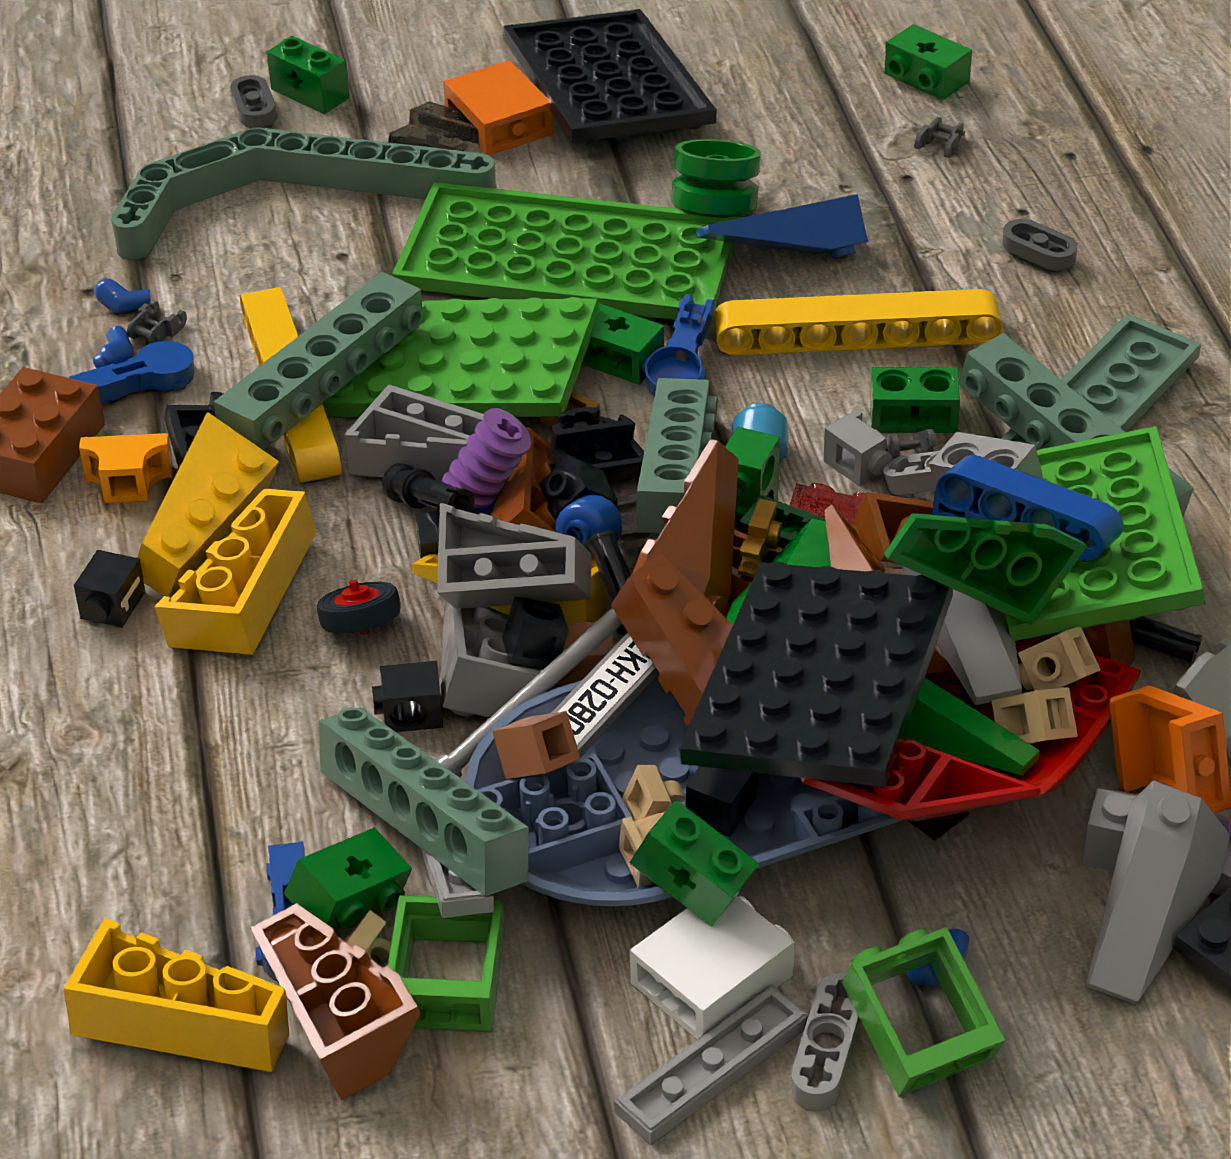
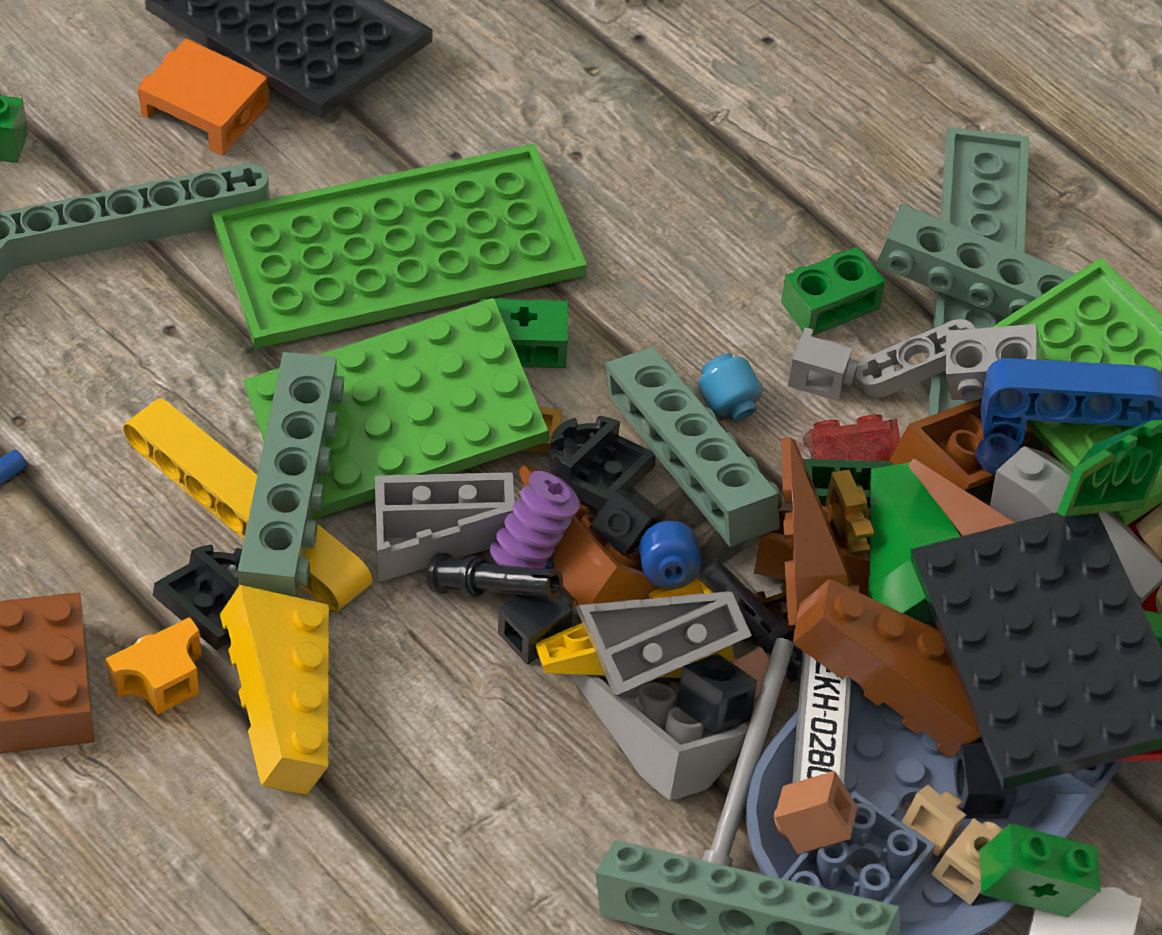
camera: 35 degrees left, 10 degrees up
blue piece [69,341,194,403] -> none
black brick [73,550,146,628] -> none
blue arm [93,326,134,368] -> none
dark grey piece [127,300,187,344] -> none
yellow wedge [154,489,317,655] -> none
black wheel [317,580,401,635] -> none
black brick [372,661,443,732] -> none
clear smoke slope [388,101,479,152] -> none
blue piece [642,294,715,397] -> none
green wheel [671,139,762,215] -> none
blue wedge [696,194,868,258] -> none
yellow beam [714,289,1003,355] -> none
green brick [725,426,780,531] -> none
dark grey piece [886,429,936,458] -> none
dark grey plate [1002,219,1078,272] -> none

